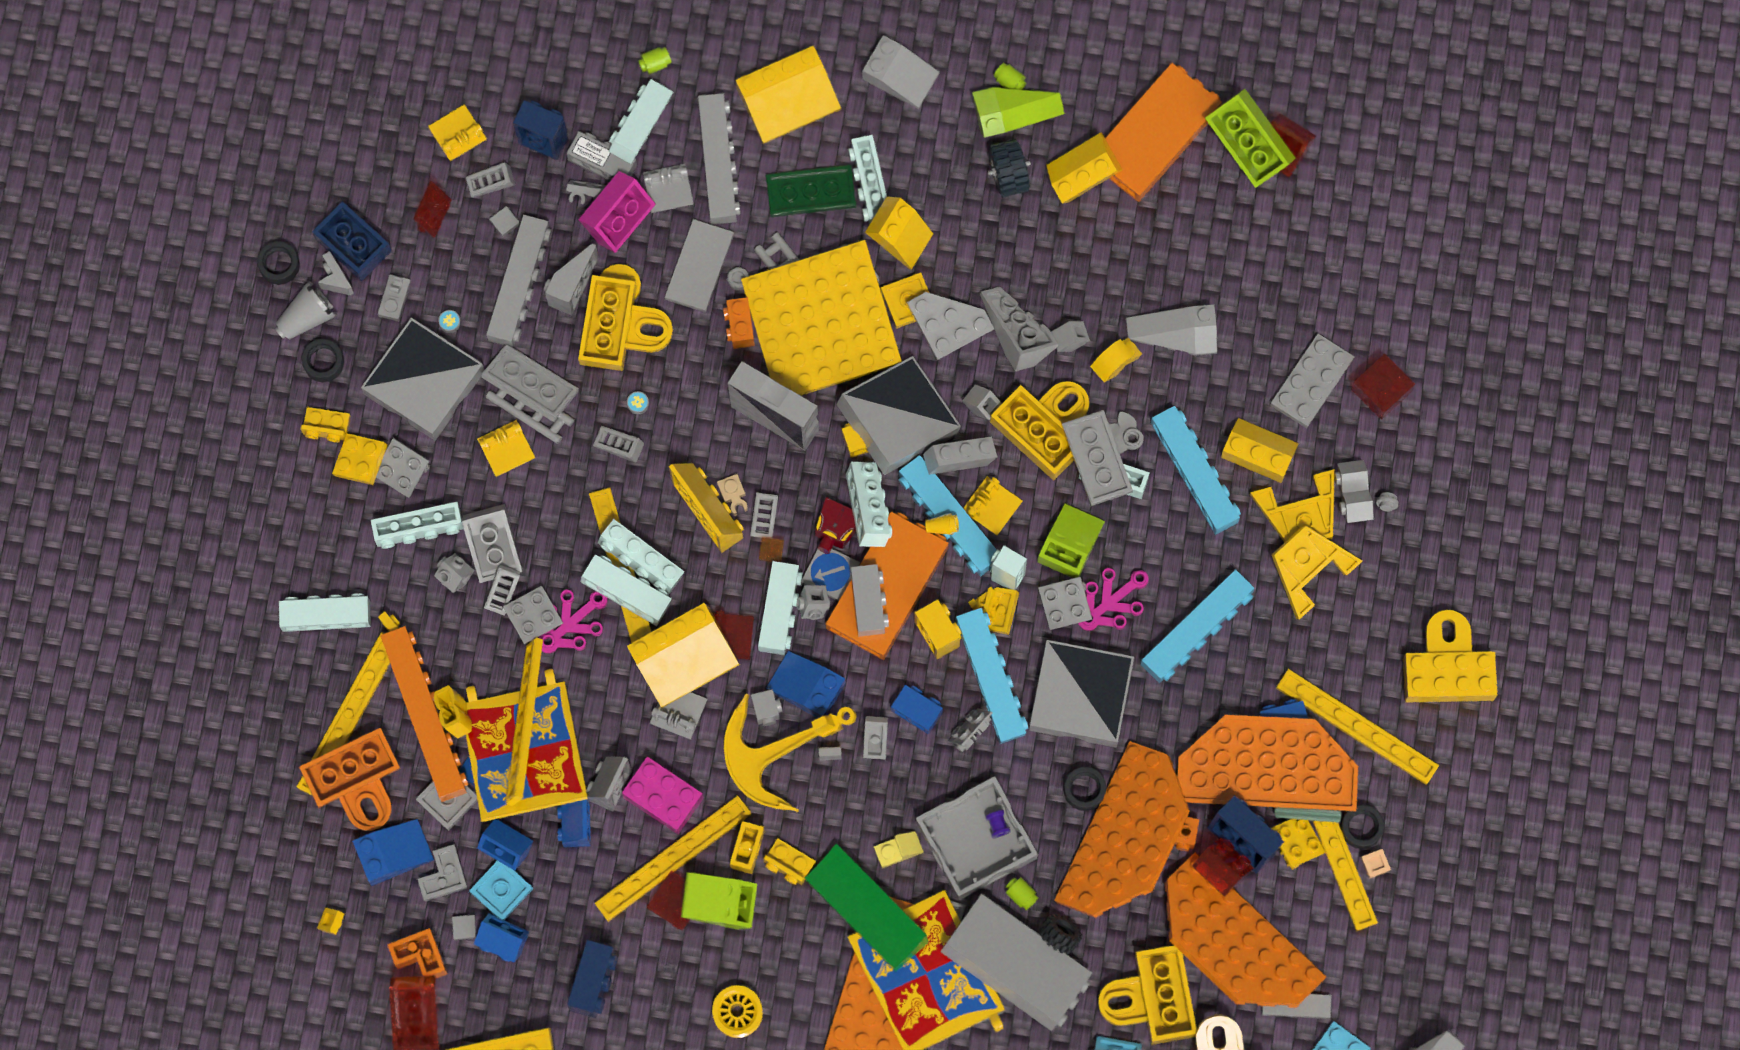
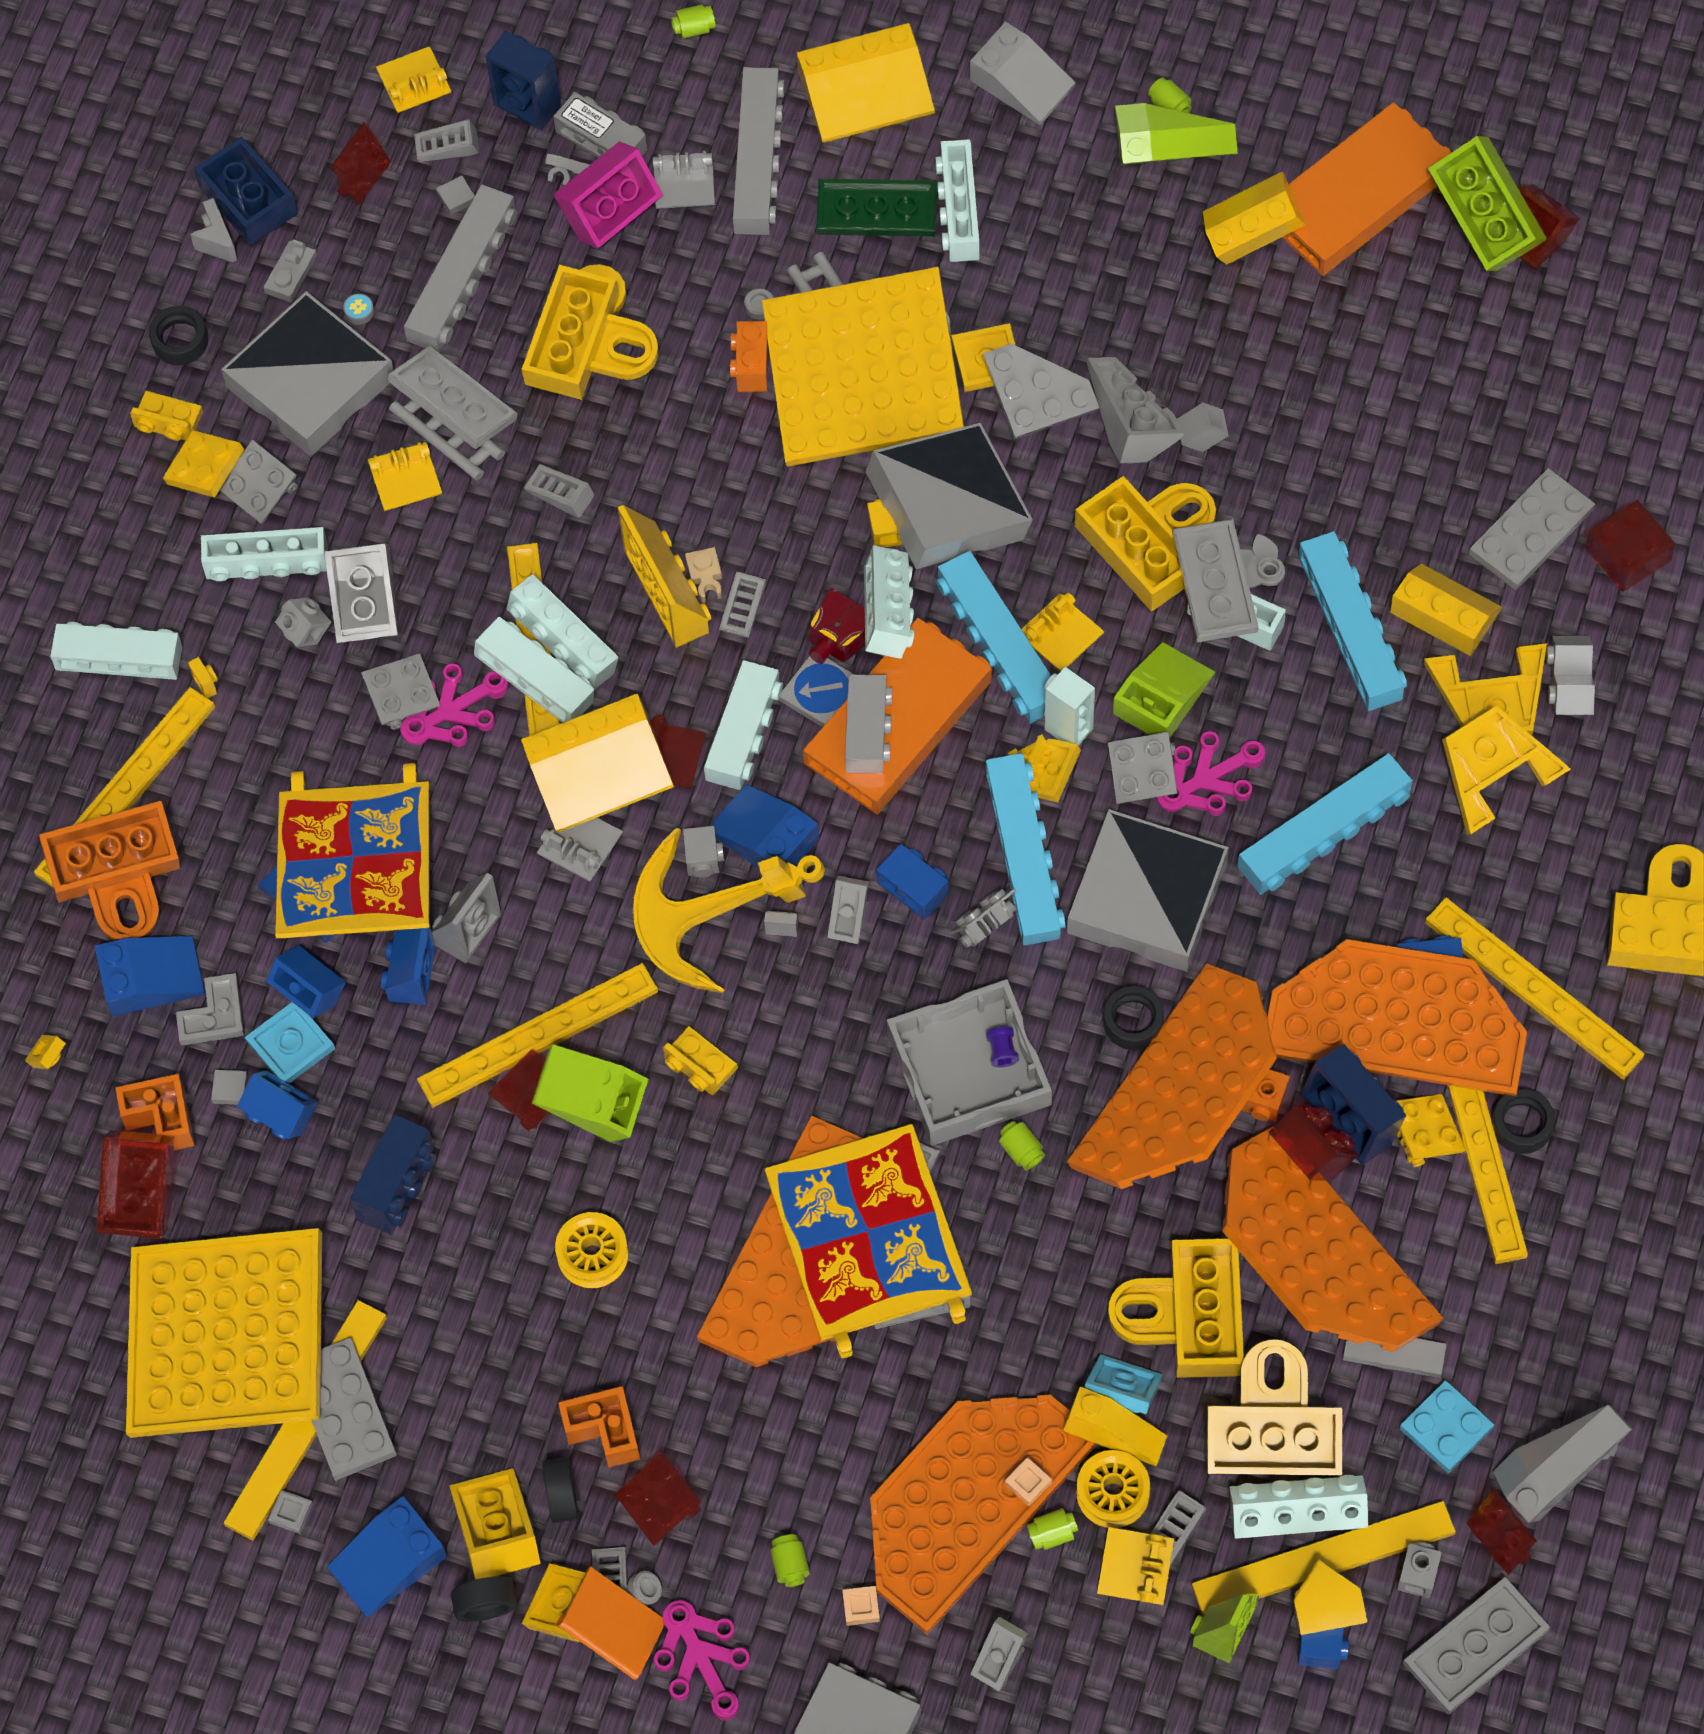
camera: 10 degrees right, 10 degrees down
black tyre [257,241,300,285] -> none
light grey cone [275,281,337,339] -> none
orange brick [380,626,468,802] -> none
light grey plate [416,782,478,831] -> none
yellow brick [434,685,472,739] -> none
light grey slope [484,565,520,616] -> none
yellow tile [506,638,543,806] -> none
light grey slope [544,244,599,315] -> none
light aqua brick [609,79,673,164] -> none
dark pink brick [622,757,704,835] -> none
tile [627,392,649,415] -> none
light grey tile [665,219,734,313] -> none
light grey tile [728,361,819,451] -> none
yellow brick [730,821,765,874] -> none
clear orange plate [759,537,784,562] -> none
light grey brick [796,585,830,620] -> none
green arch [805,844,929,972] -> none
yellow slope [865,197,933,269] -> none
light yellow slope [874,831,924,869] -> none
yellow brick [915,600,962,659] -> none
light grey brick [923,437,997,475] -> none
yellow cone [925,513,959,535] -> none
light grey brick [941,894,1092,1031] -> none
light grey brick [962,384,1002,420] -> none
black wheel [988,139,1031,198] -> none
black tyre [1039,913,1083,954] -> none
yellow brick [1090,338,1142,382] -> none
light grey wedge [1126,305,1217,355] -> none
sand green axle [1275,807,1341,823] -> none
light nougat plate [1361,849,1391,879] -> none
light grey plate [1376,492,1399,512] -> none

